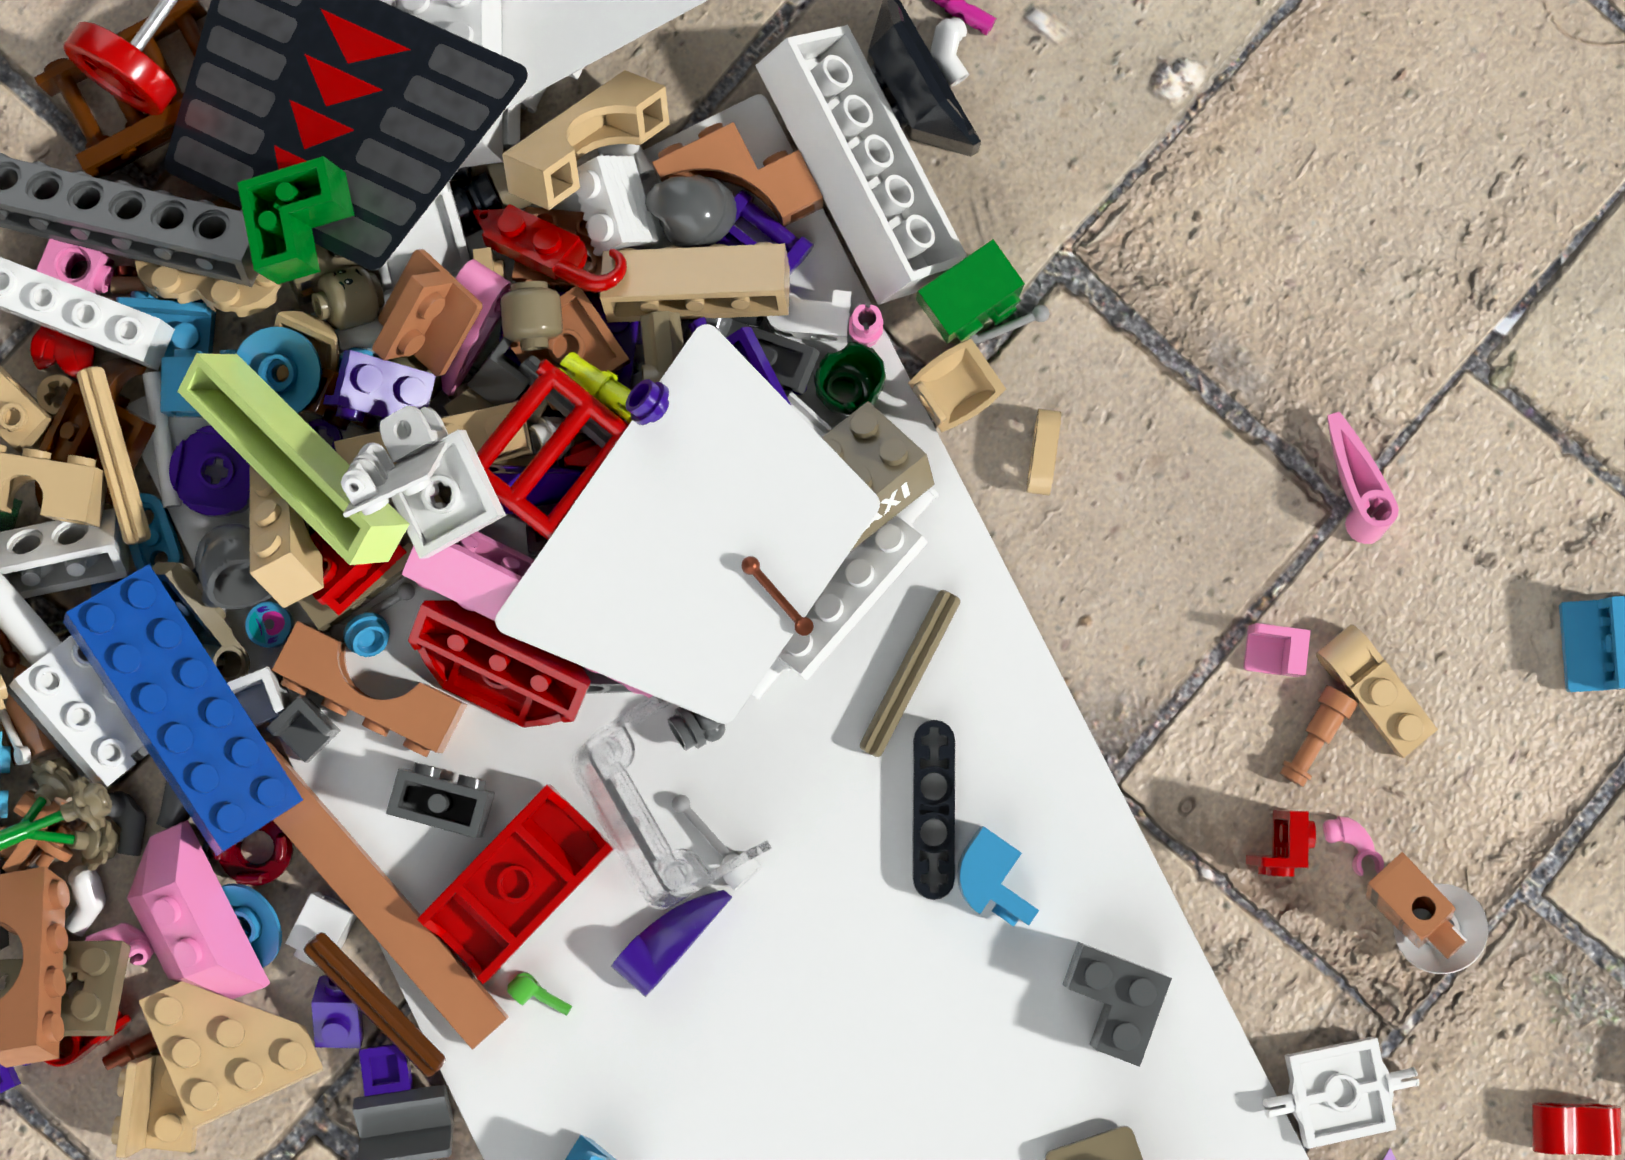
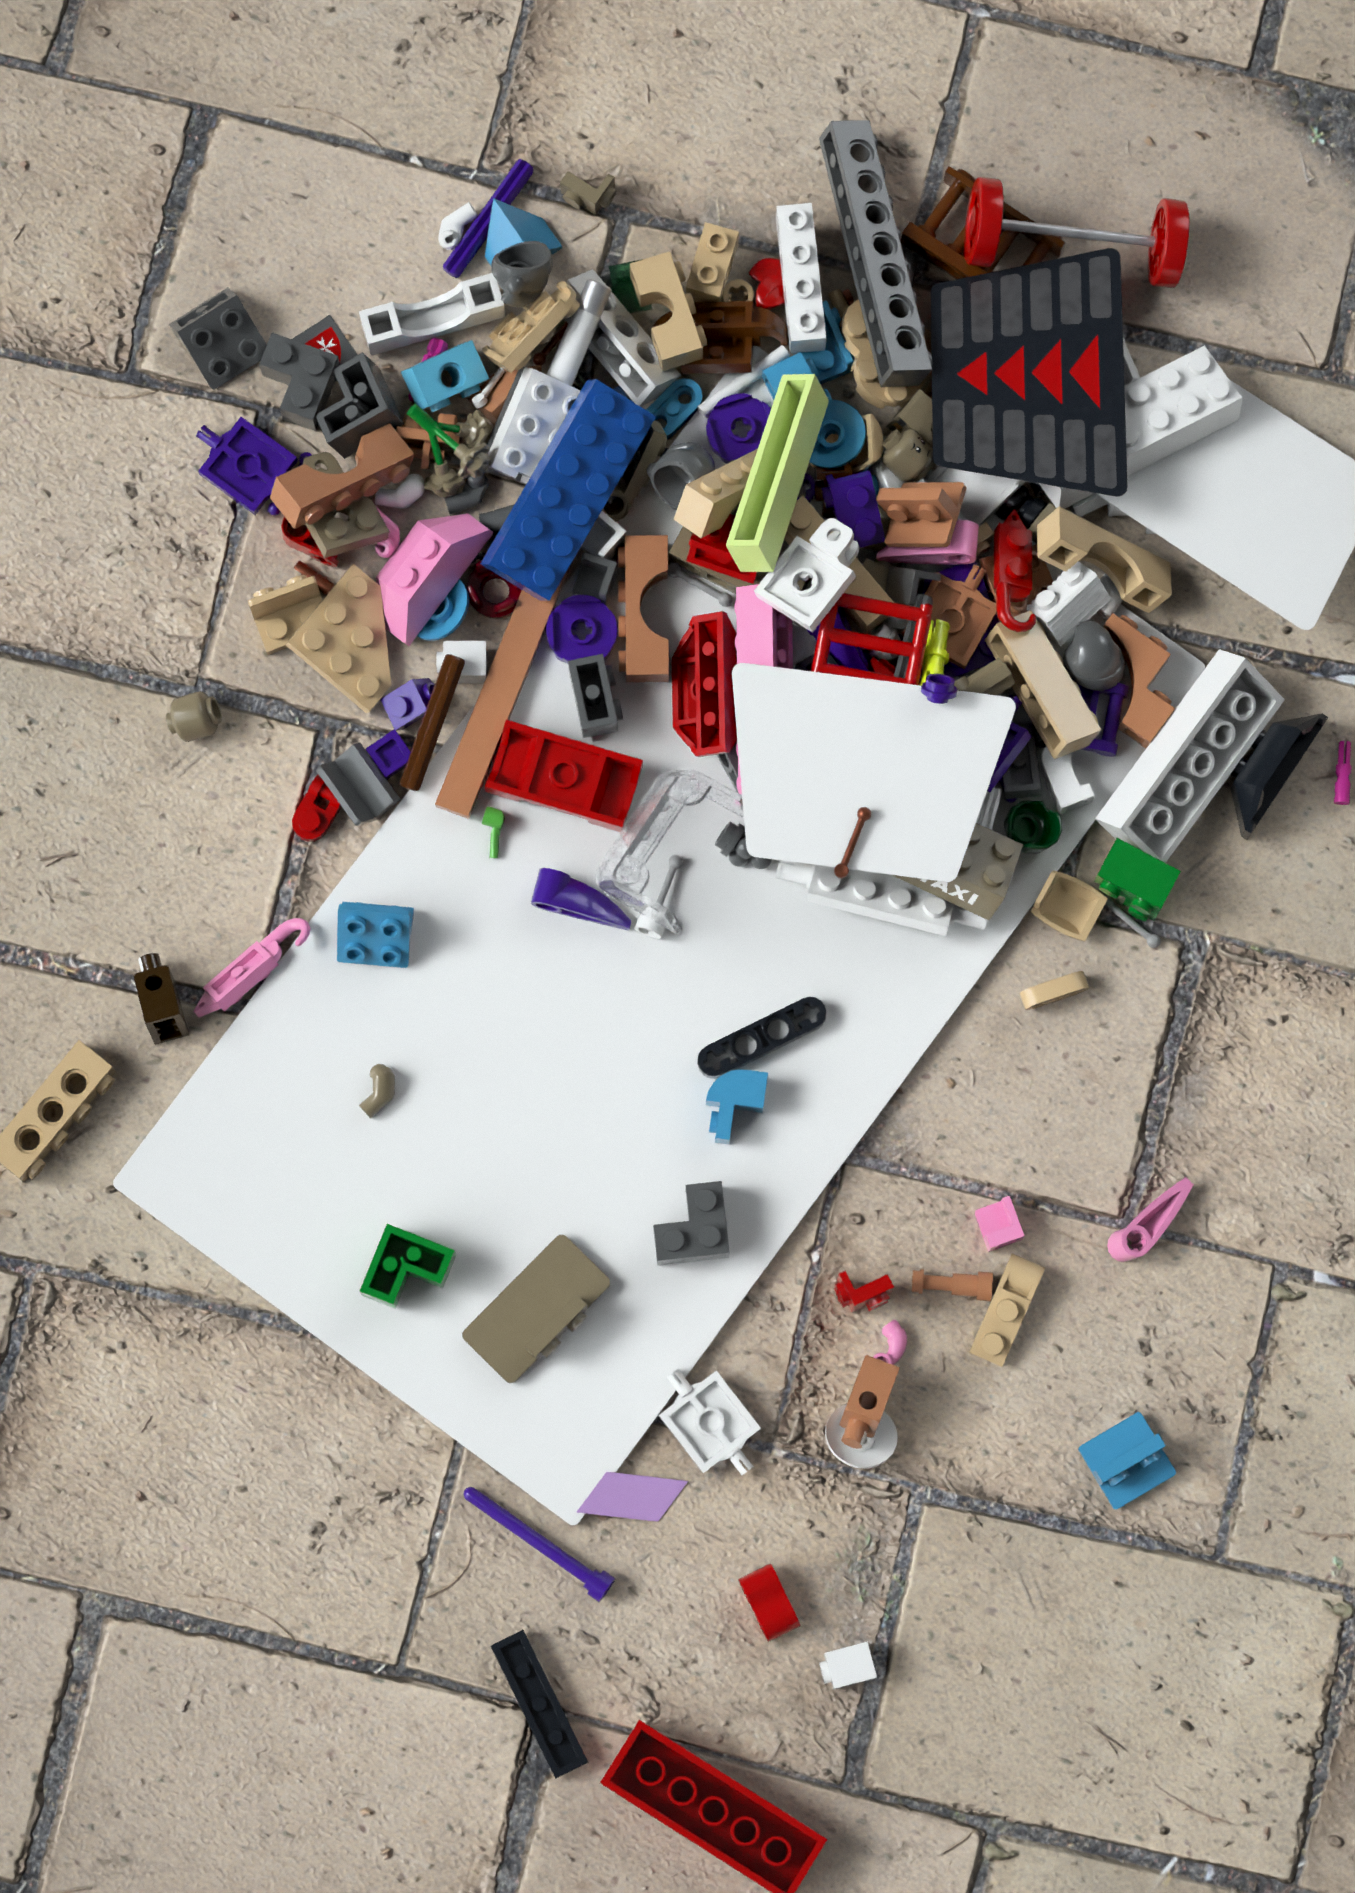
camera: 65 degrees right, 5 degrees down
bright pink brick [36,239,115,295] -> none
tan axle [77,366,151,545] -> none
green brick [237,156,354,284] -> none
tile [245,602,294,648] -> none
white hinge [341,440,449,518] -> none
dark azure plate [343,613,390,657] -> none
dark tan head [500,281,563,351] -> none
bright pink pin [849,304,883,347] -> none
dark tan axle [860,590,960,757] -> none
white arm [930,18,969,87] -> none
none -> dark purple plate [546,595,618,664]

